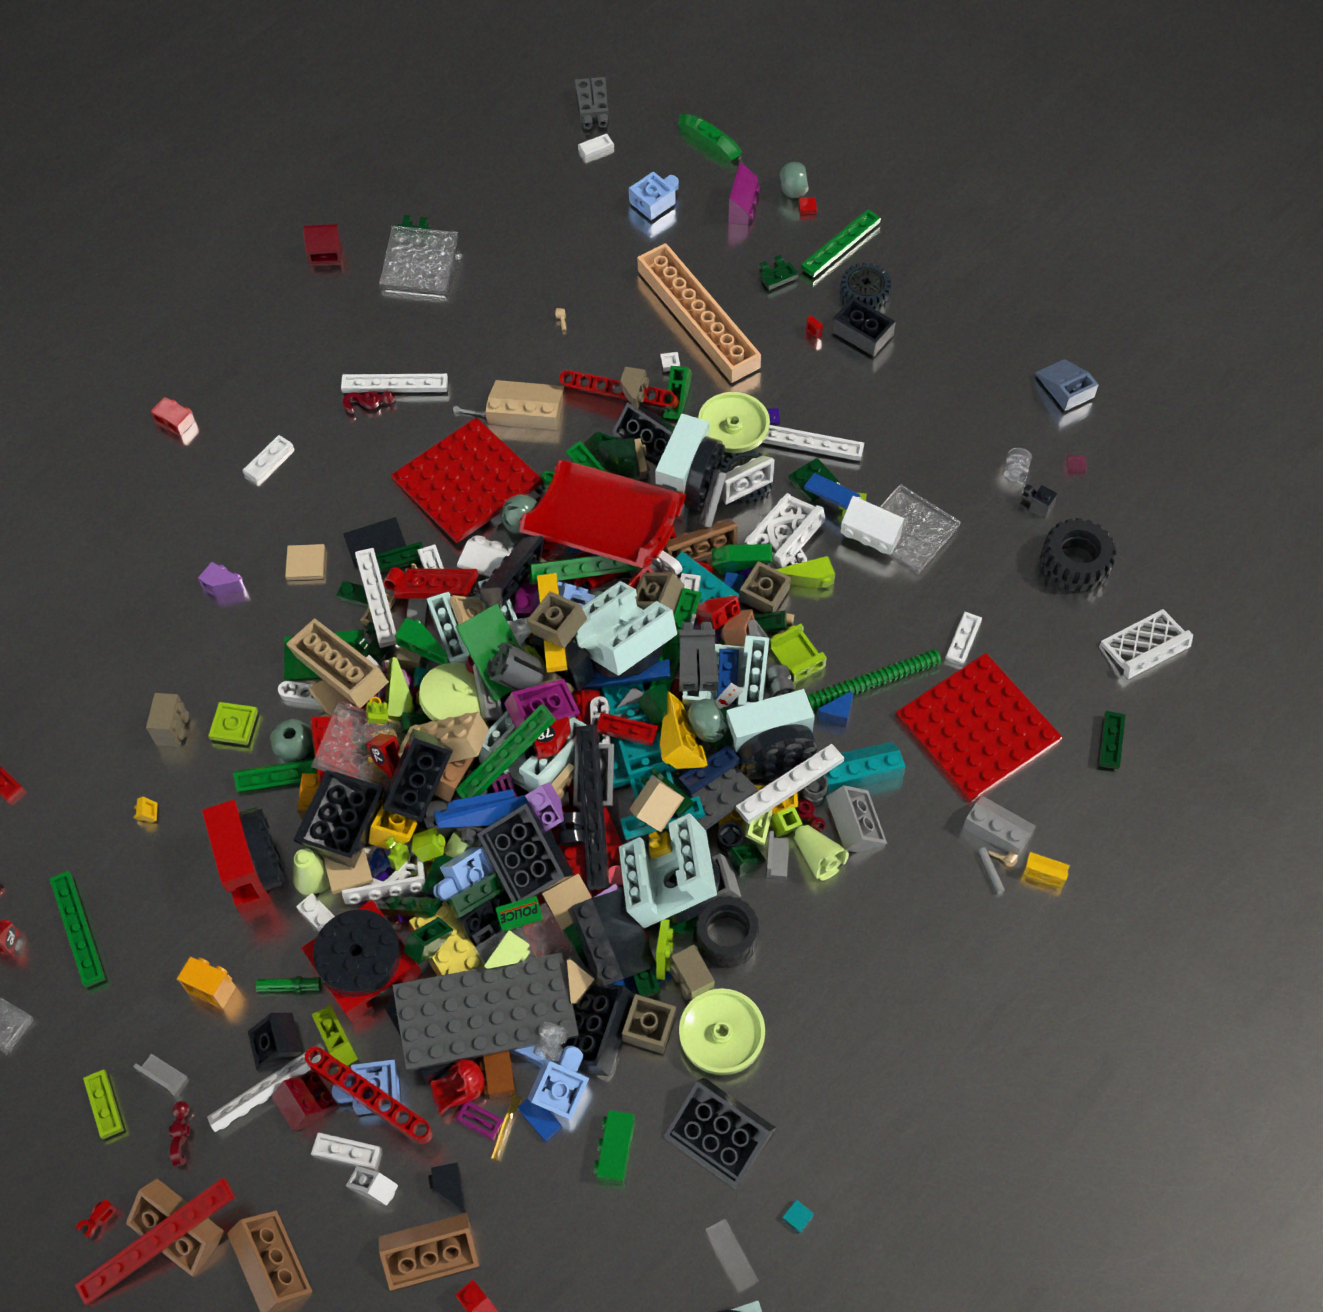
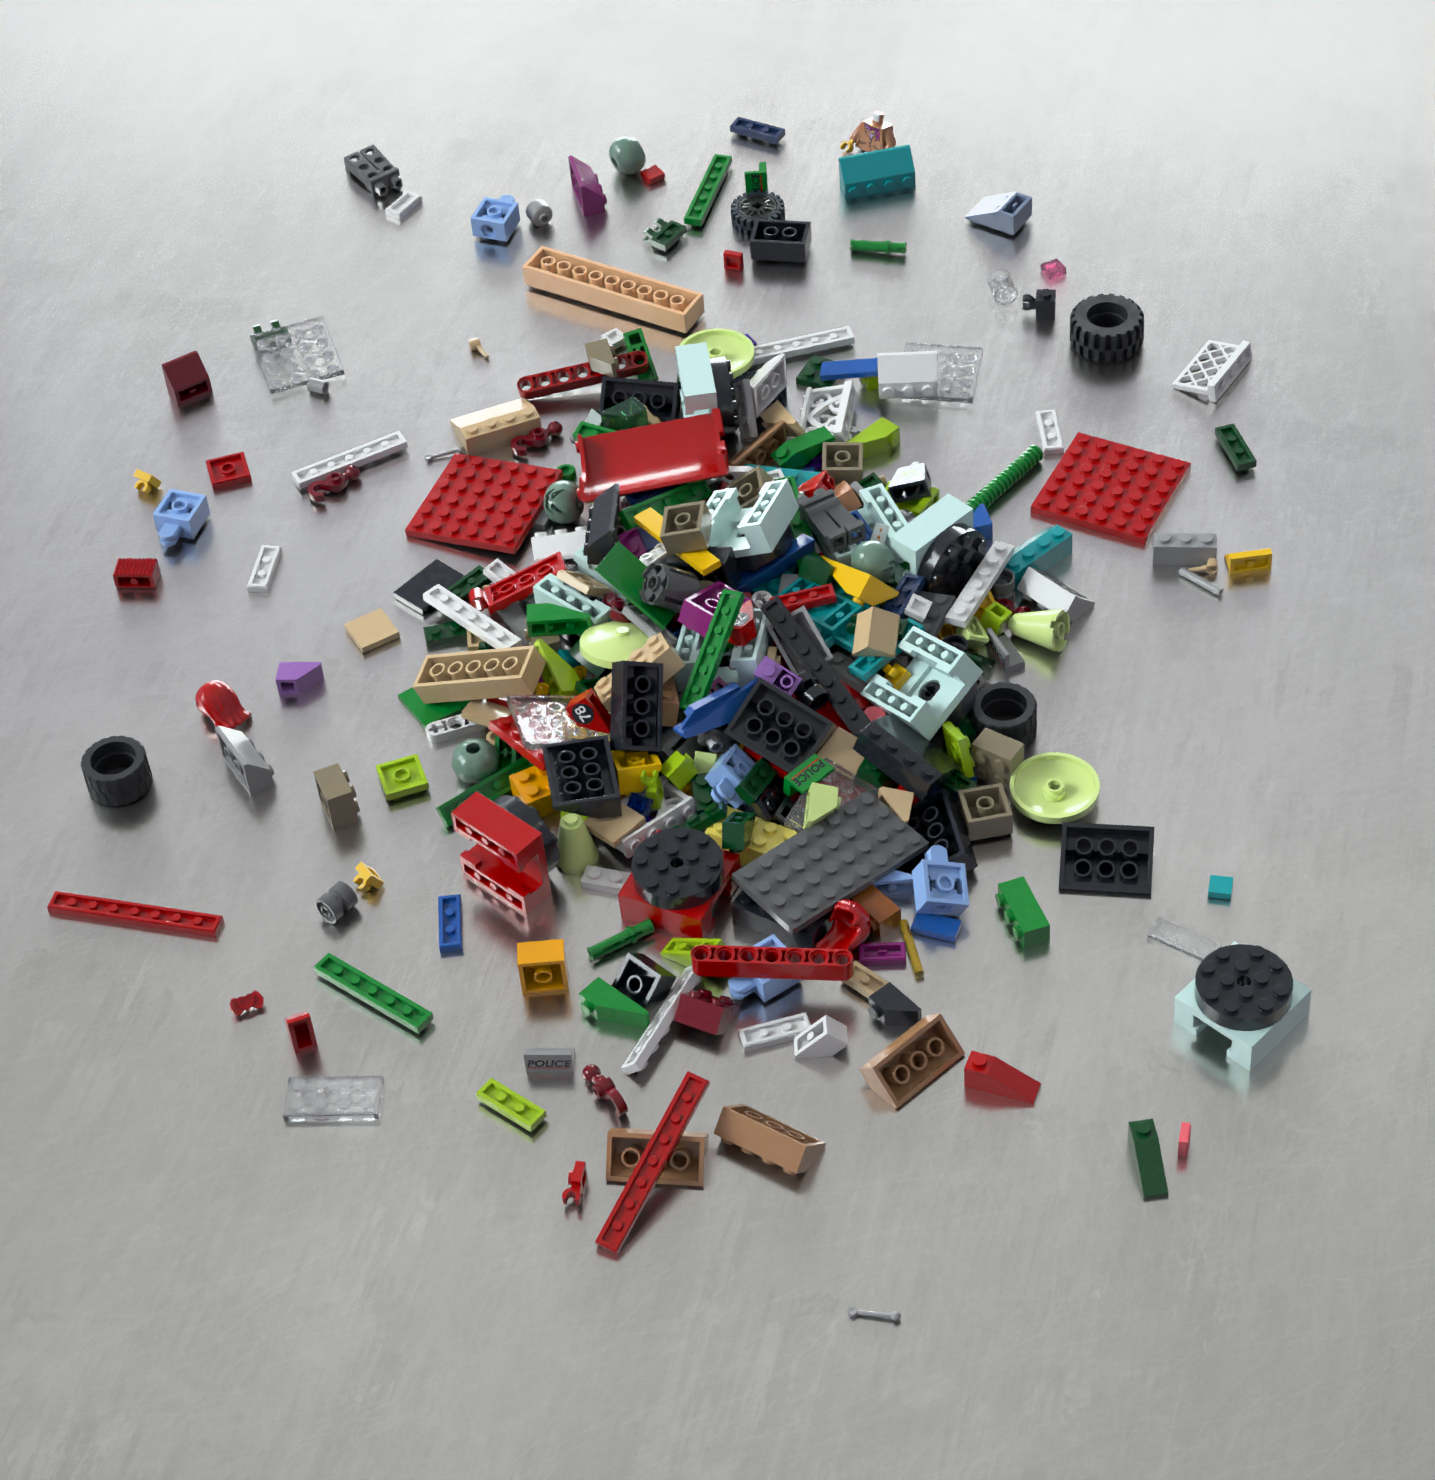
camera: 25 degrees left, 15 degrees down
lime tile [366,702,388,724] -> none
clear wheel [533,1022,569,1062] -> none
green brick [678,114,742,161] -> none
none -> black tyre [81,735,153,806]
none -> yellow tile [133,469,161,494]
none -> light blue brick [153,489,210,546]
none -> red piece [195,680,251,729]
none -> red tile [205,452,252,490]
none -> light grey slope [215,726,274,795]
none -> light grey hinge [307,378,329,395]
none -> dark grey wheel [315,881,358,924]
none -> blue tile [438,894,463,953]
none -> dark red piece [511,421,563,456]
none -> light grey head [526,199,553,227]
none -> green slope [579,977,650,1029]
none -> dark blue plate [730,117,785,144]
none -> green panel [744,162,768,194]
none -> tan slope [760,400,806,437]
none -> teal slope [838,144,916,200]
none -> nougat torso [840,111,896,153]
none -> tan plate [842,960,889,999]
none -> green pin [850,239,907,255]
none -> black torso [888,462,931,504]
none -> white plate [903,593,932,623]

